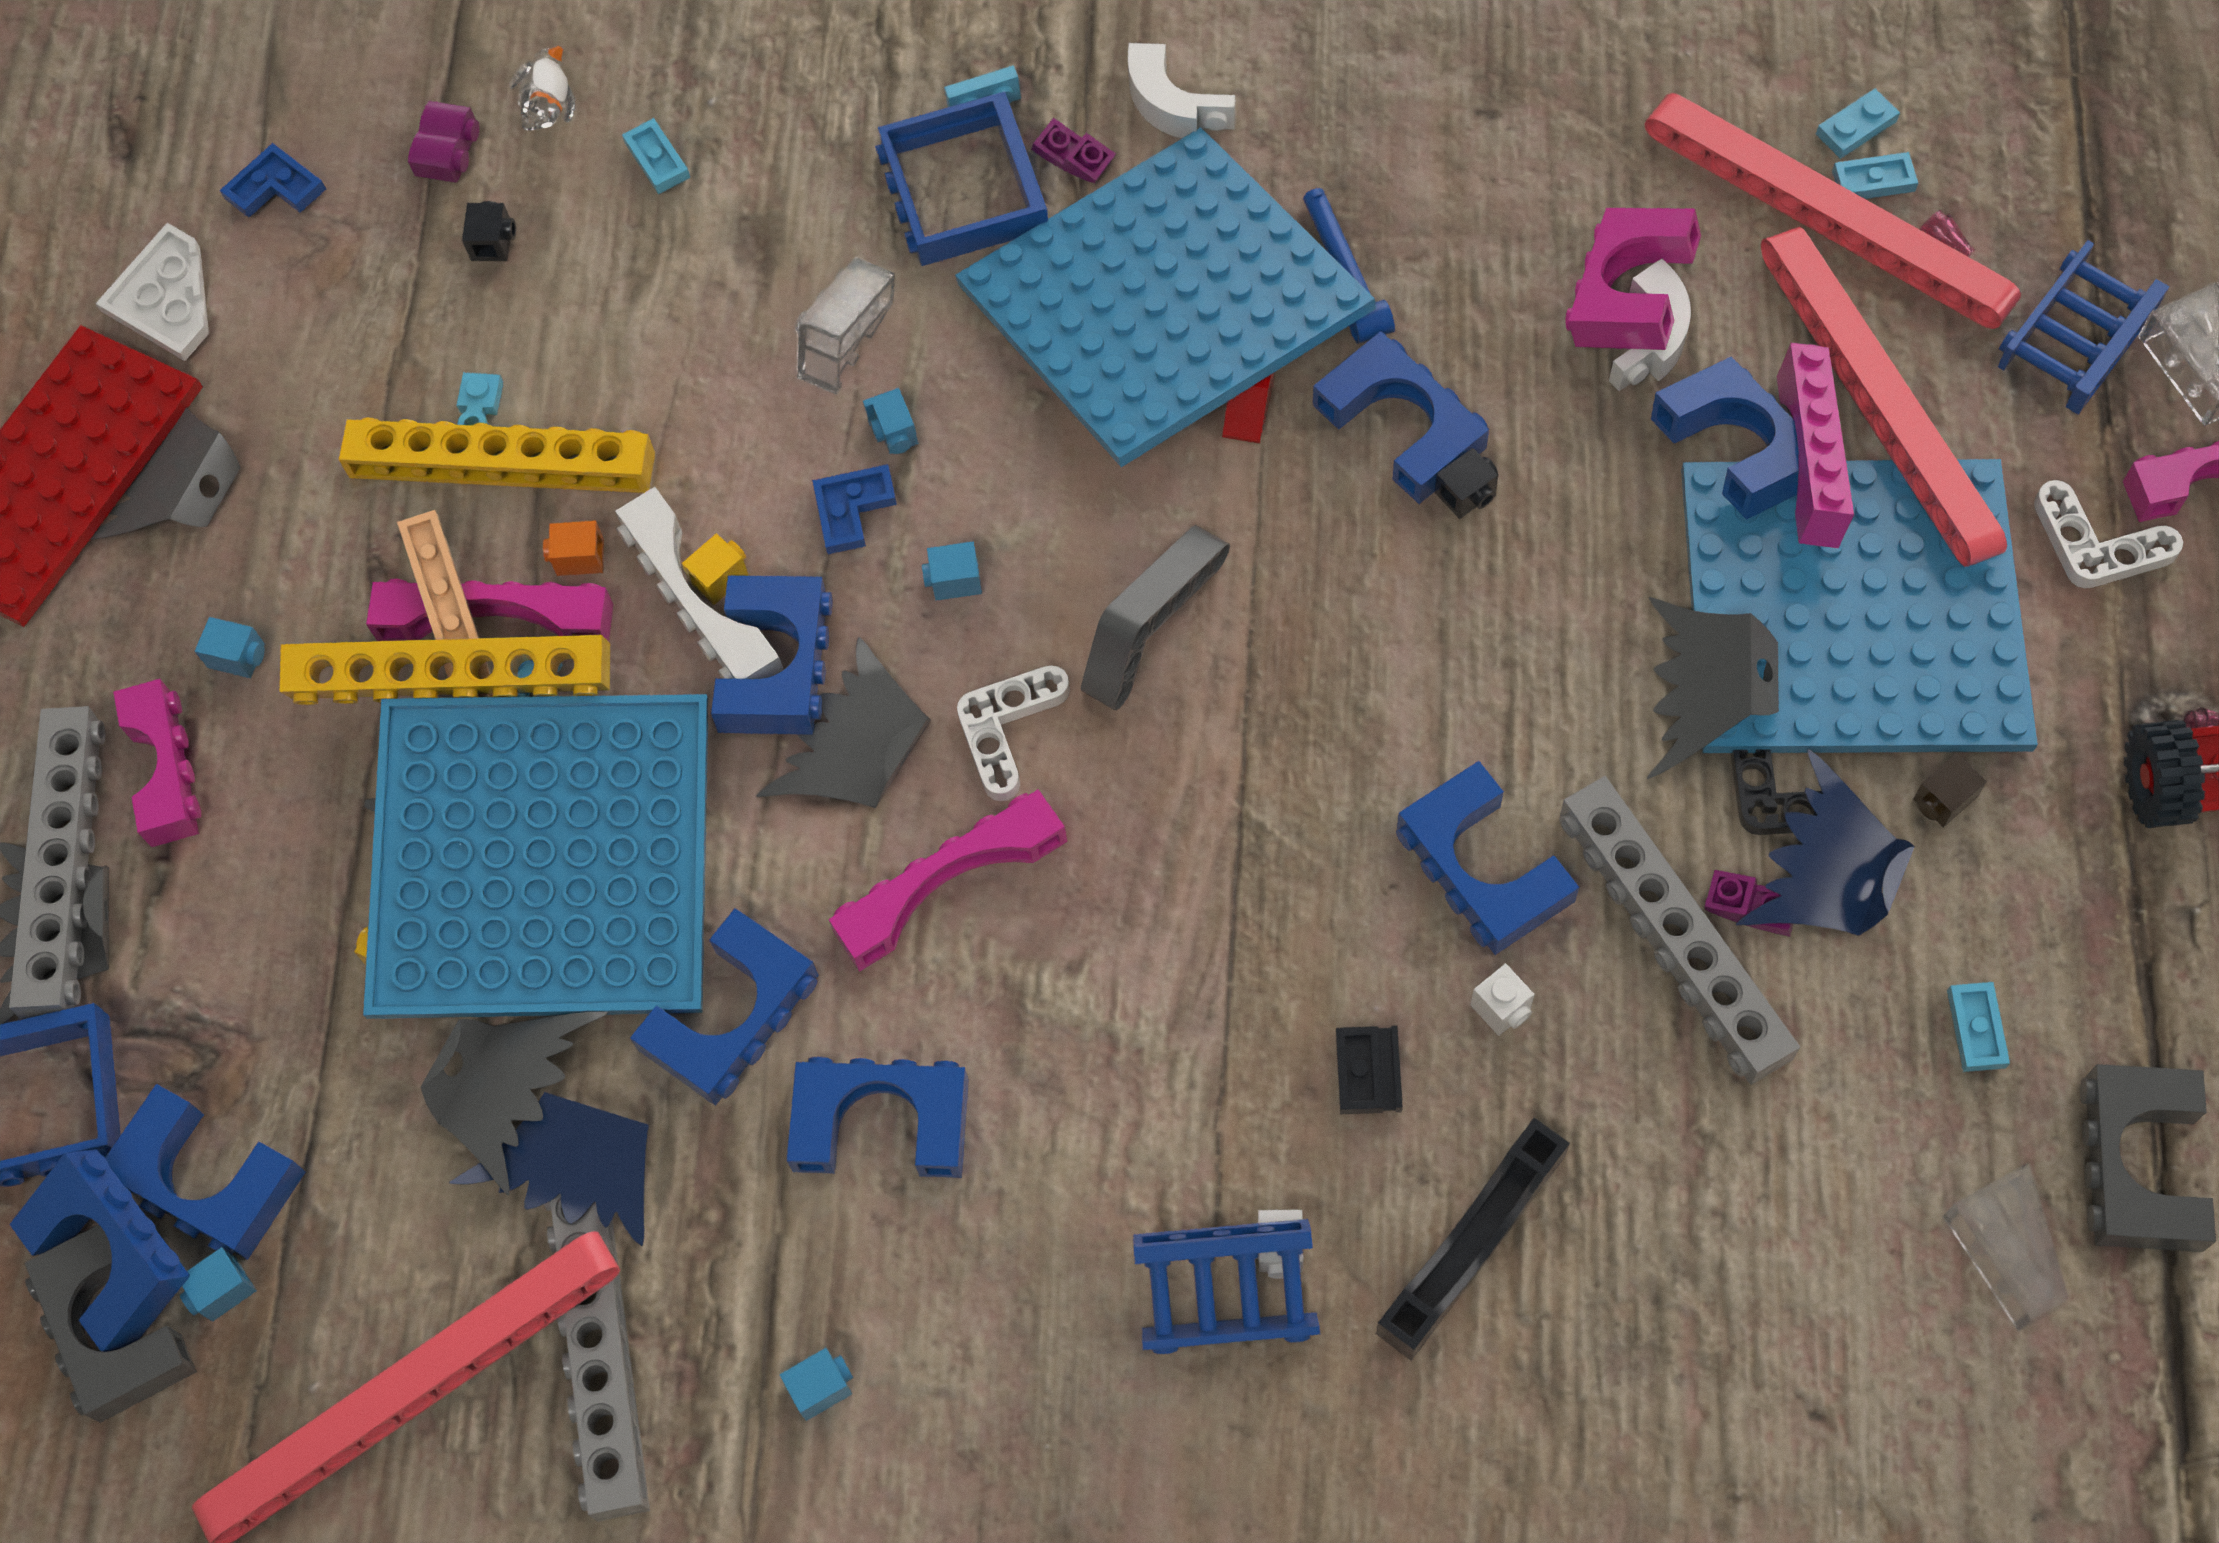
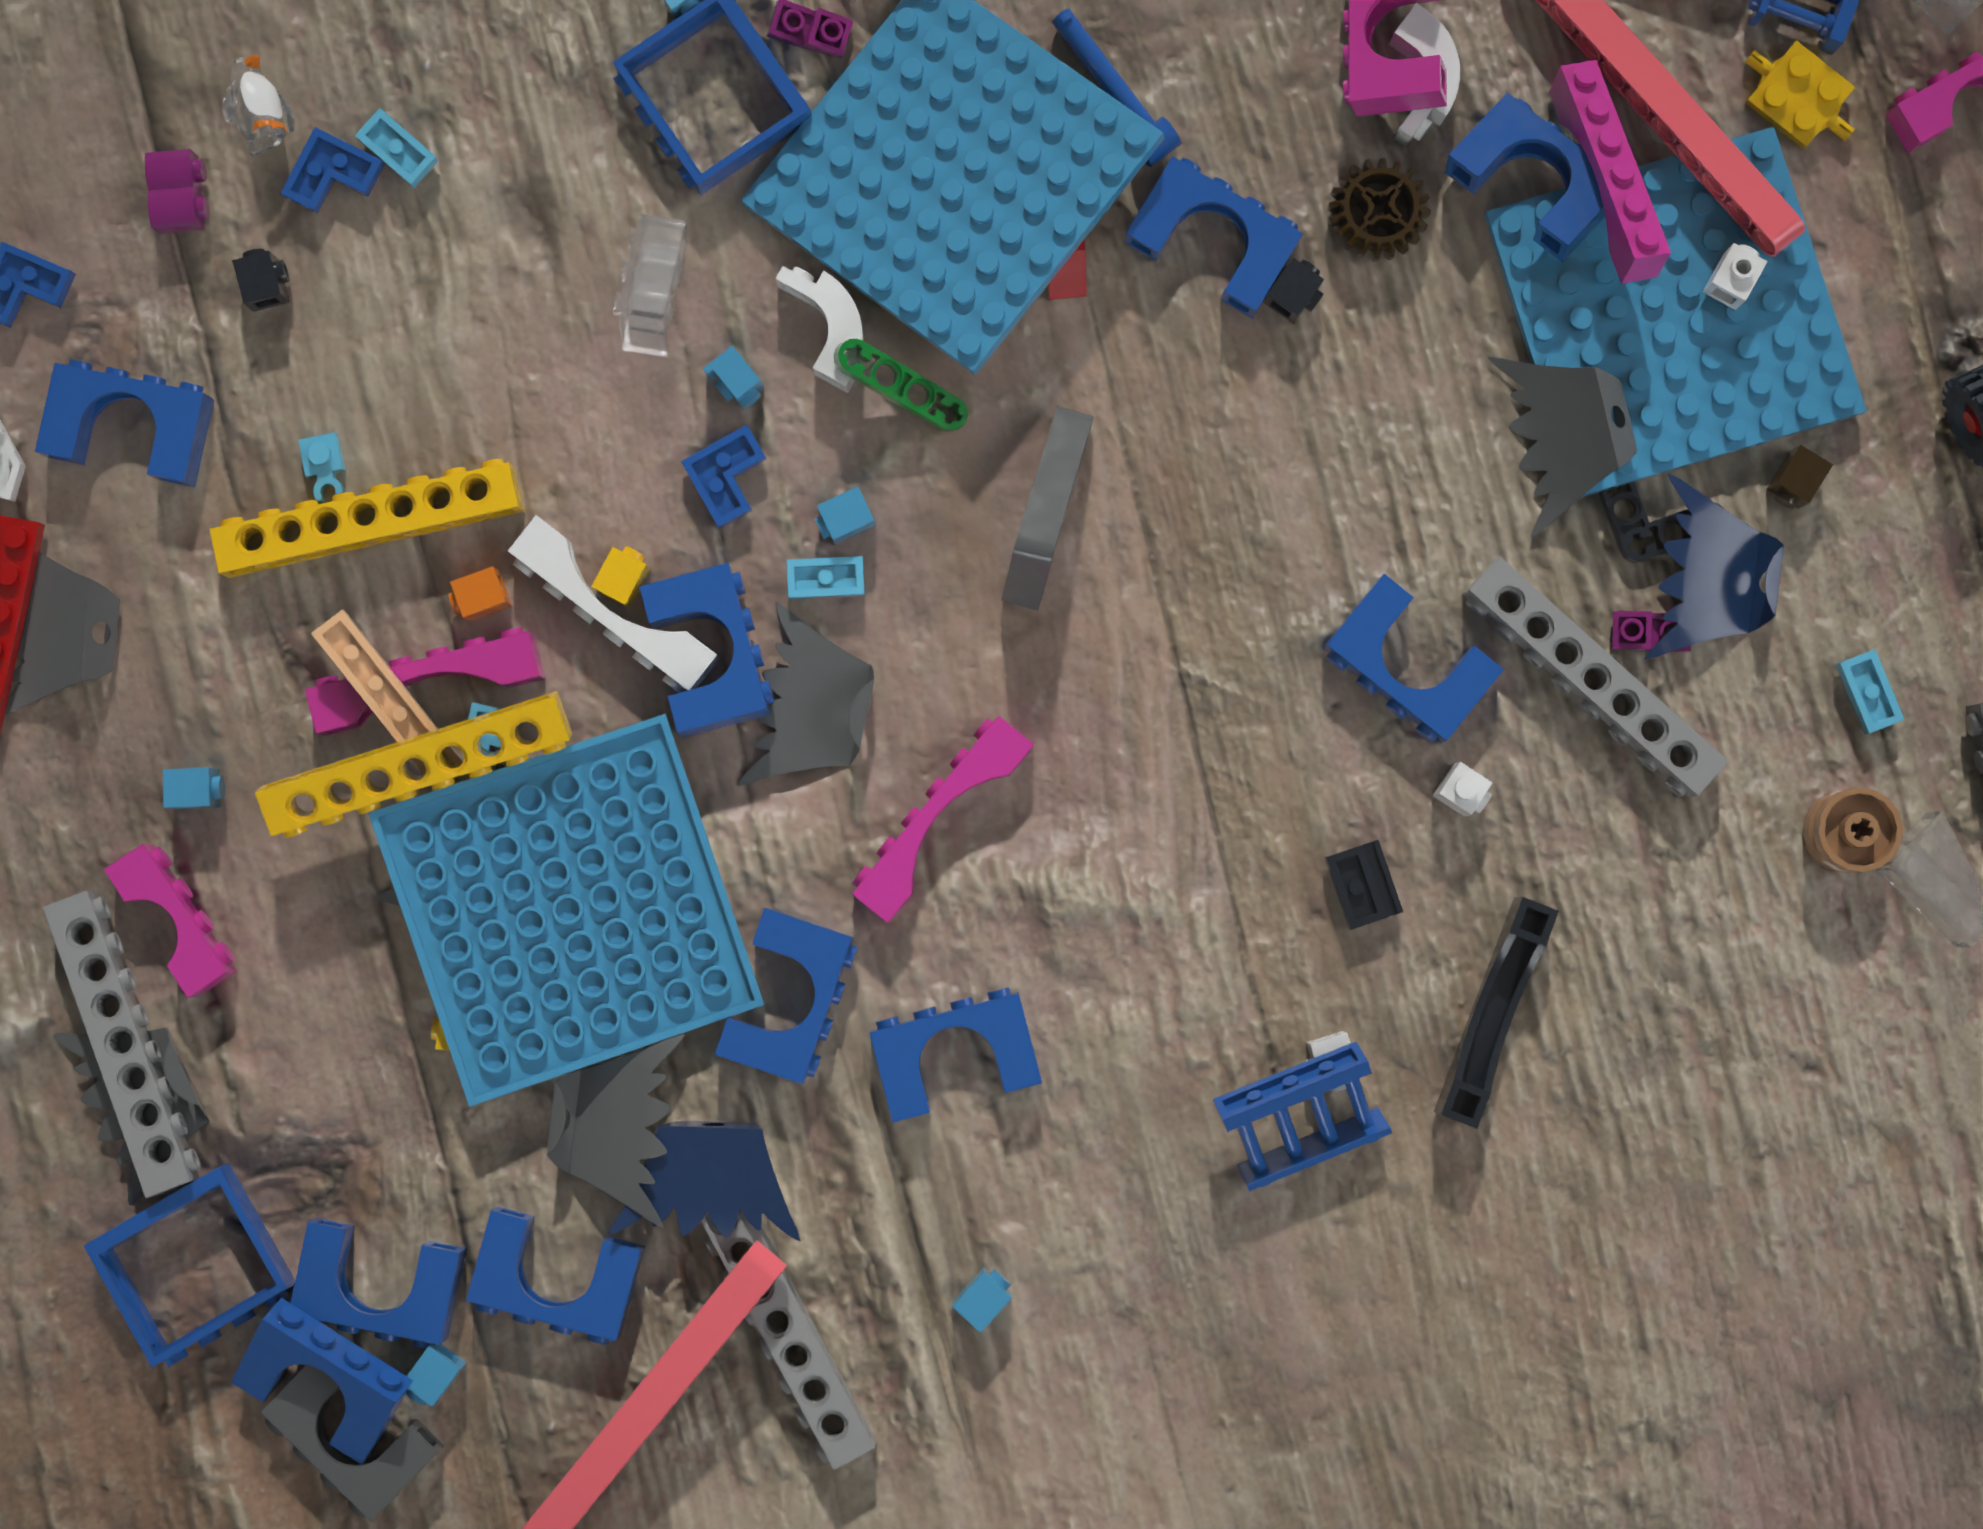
camera: 25 degrees left, 20 degrees up
white beam [957,665,1070,801] -> none
white beam [2034,480,2183,588] -> none
none -> blue arch [35,360,214,488]
none -> blue plate [280,127,385,214]
none -> blue arch [466,1206,645,1345]
none -> white arch [775,266,864,393]
none -> medium azure plate [786,556,865,599]
none -> green beam [833,338,968,432]
none -> dark brown gear [1327,158,1431,262]
none -> white brick [1702,243,1768,310]
none -> yellow plate [1744,40,1855,150]
none -> medium nougat wheel [1802,787,1903,873]

